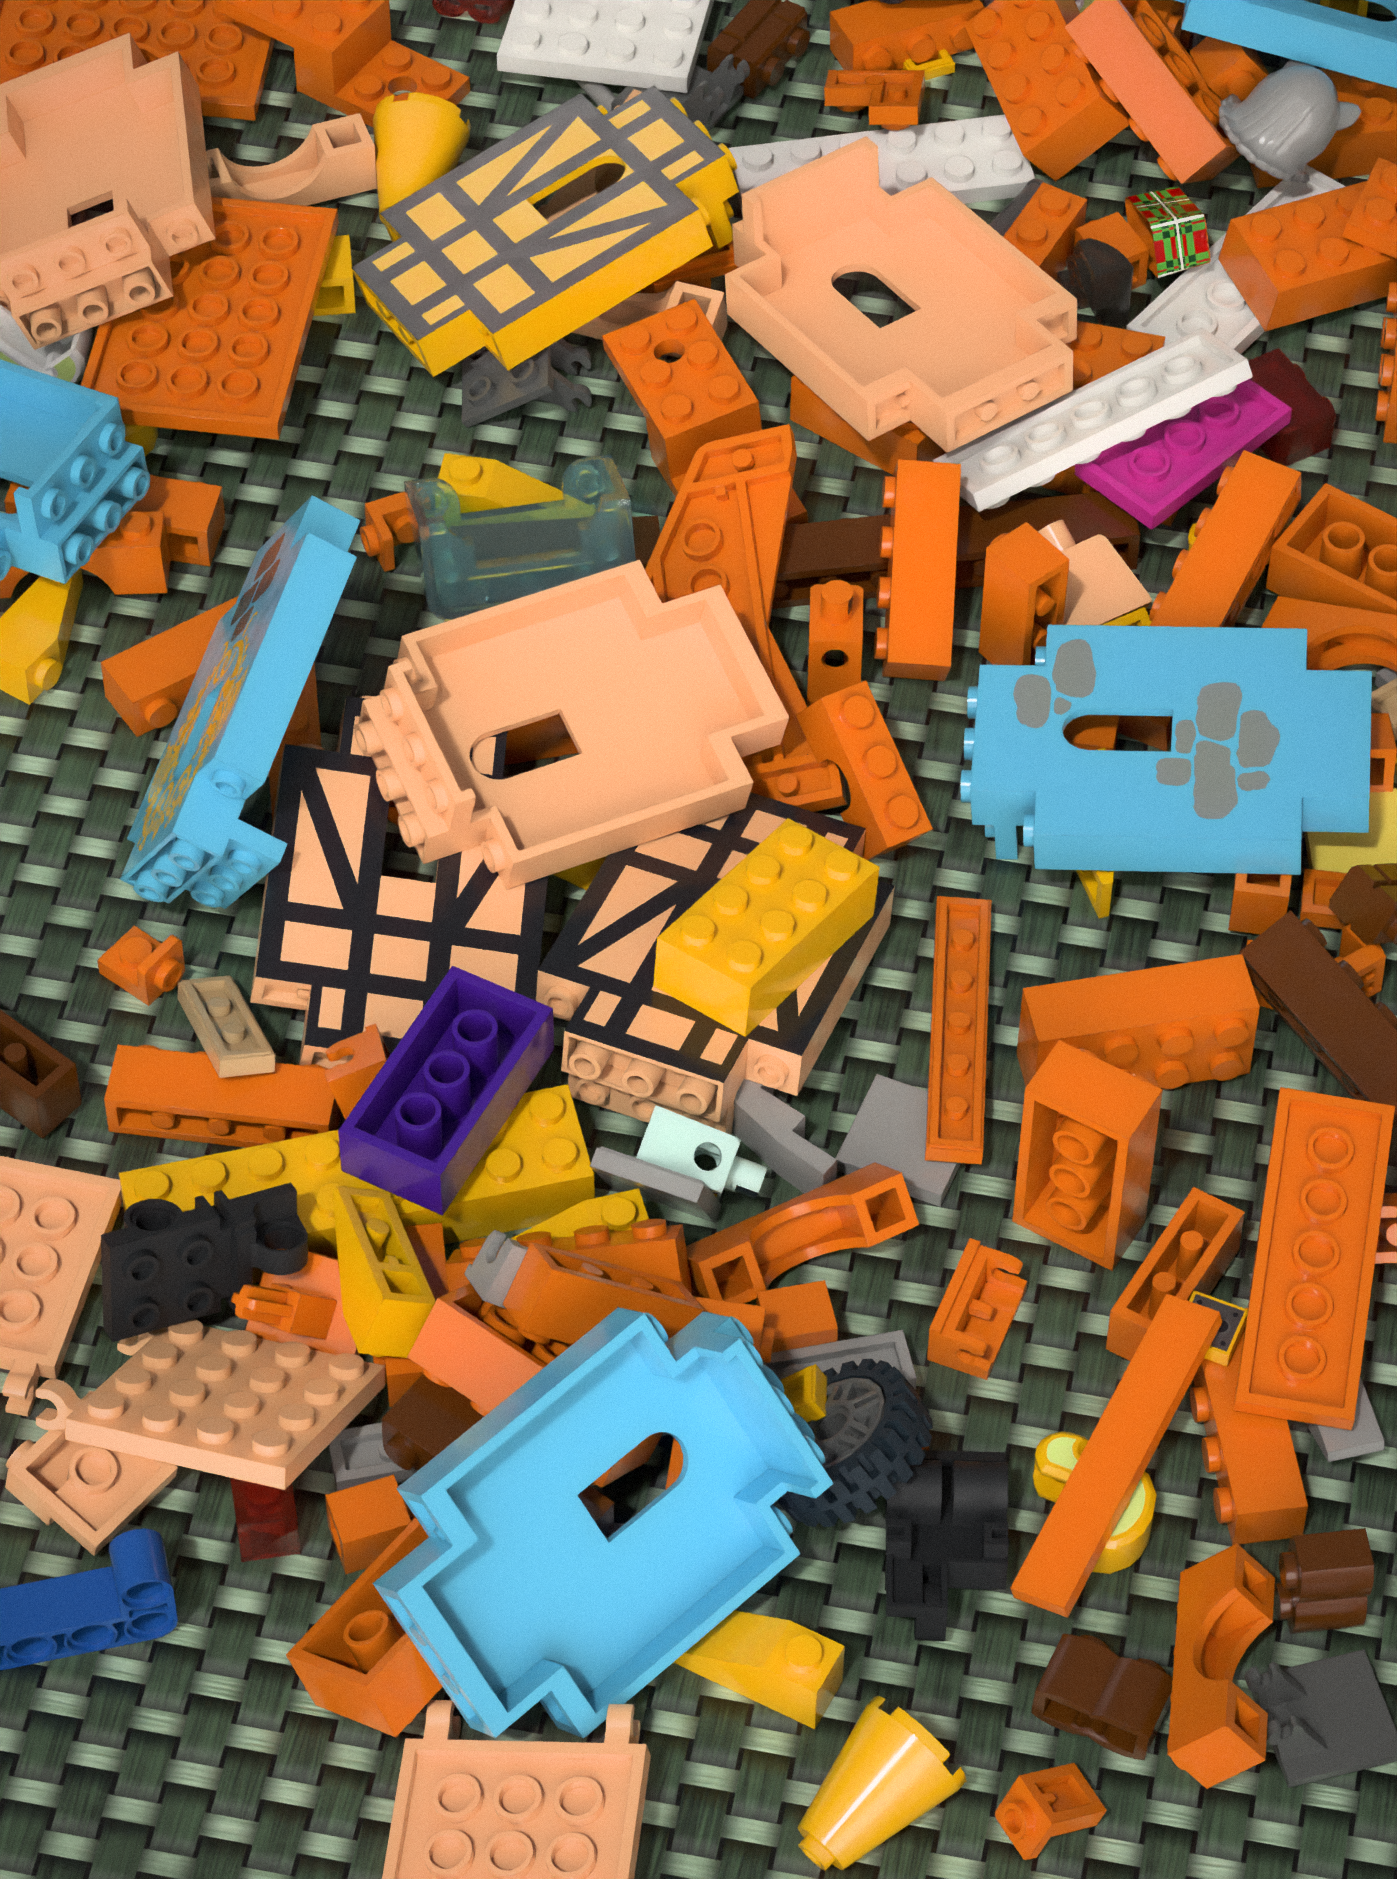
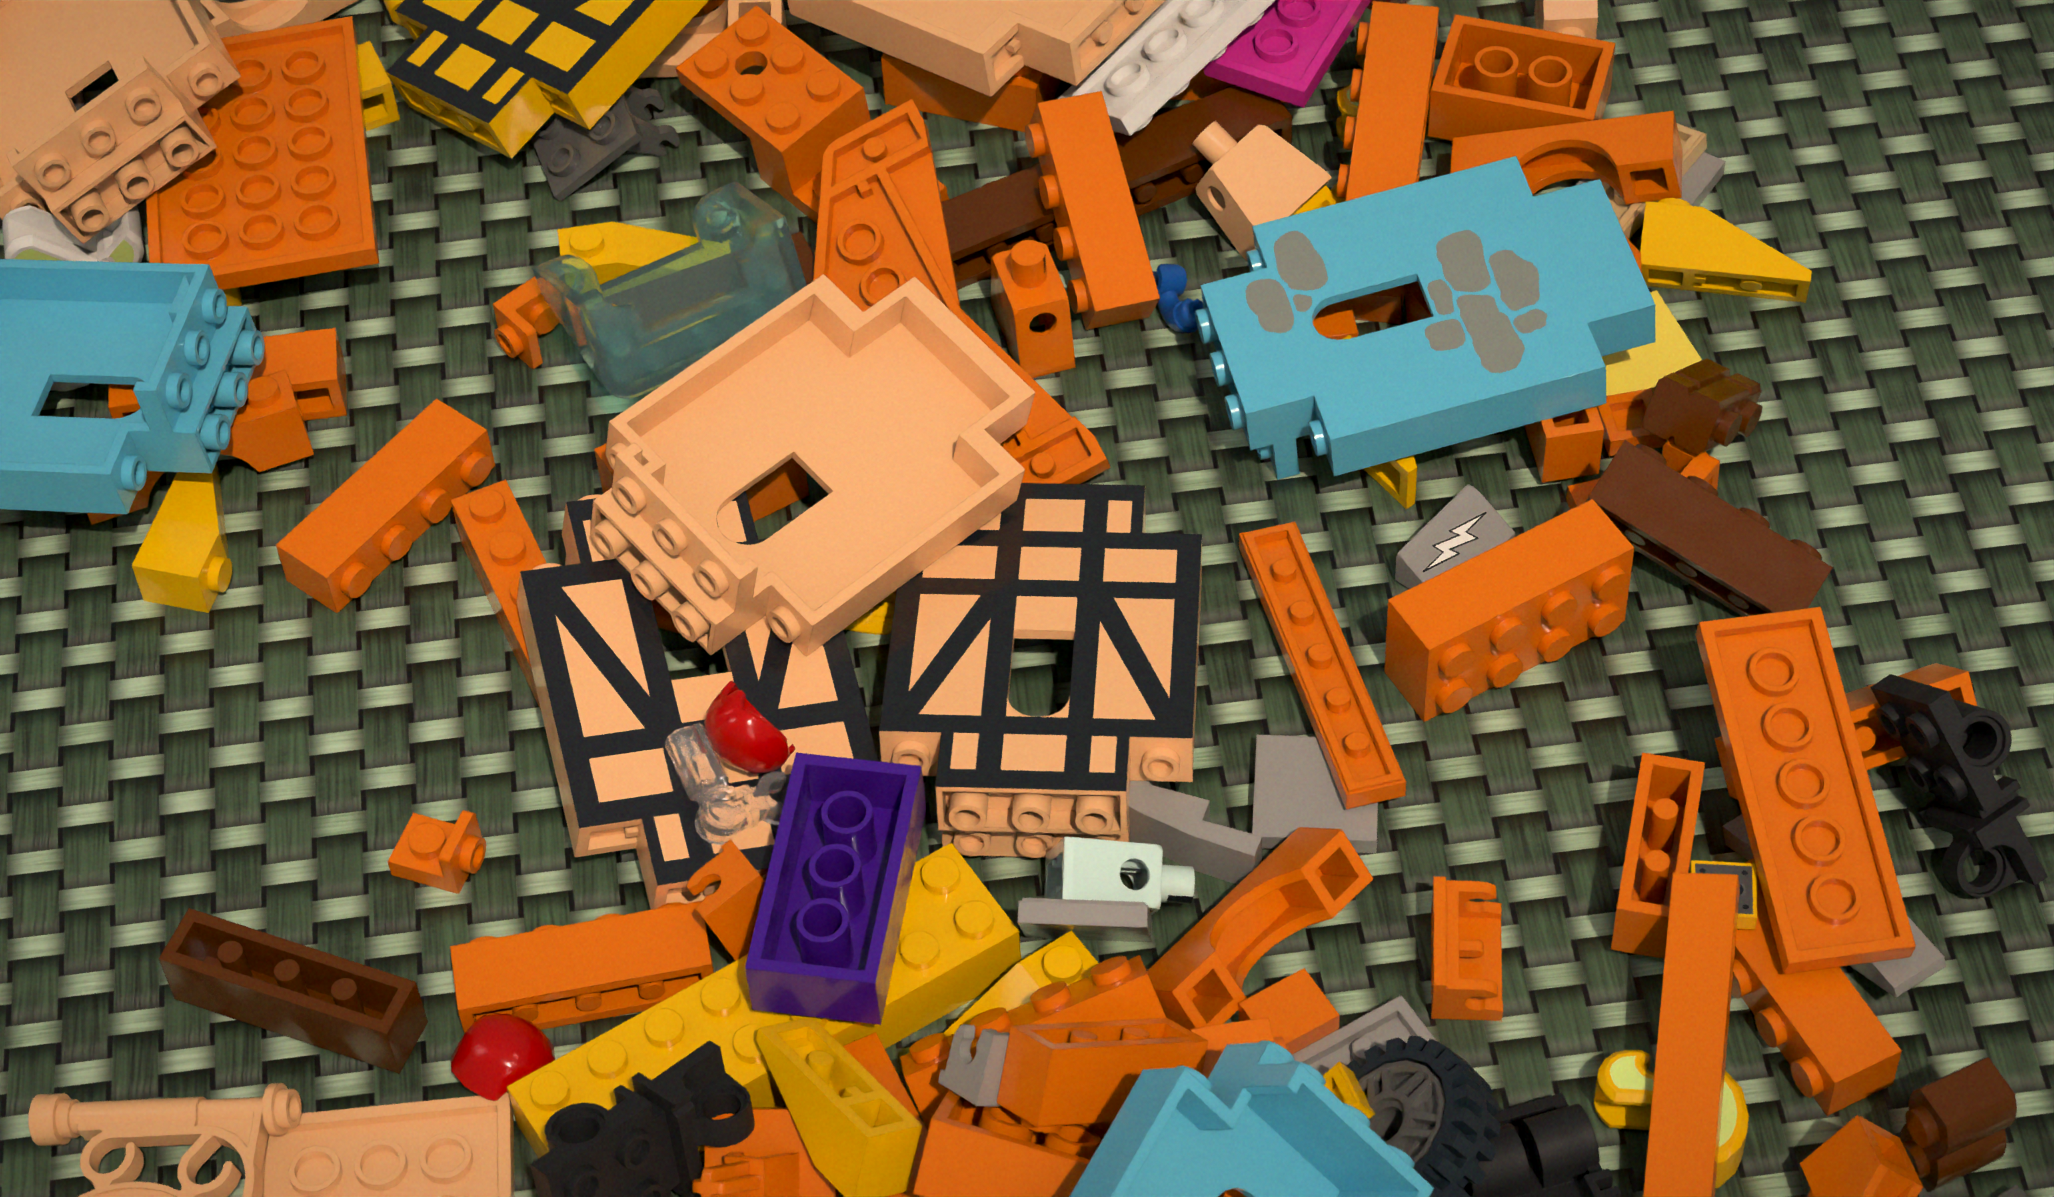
camera: 15 degrees left, 0 degrees up
medium azure panel [120,495,360,909] -> none
tan tile [178,975,275,1078] -> none
yellow brick [653,818,880,1037] -> none
orange arch [796,680,933,861] -> none
orange brick [979,522,1070,665] -> none
orange brick [1012,1040,1163,1271] -> none
none -> red hair [451,1014,555,1101]
none -> clear bar [665,723,787,845]
none -> red hair [704,681,795,774]
none -> blue arm [1153,264,1204,333]
none -> light grey slope [1395,484,1515,589]

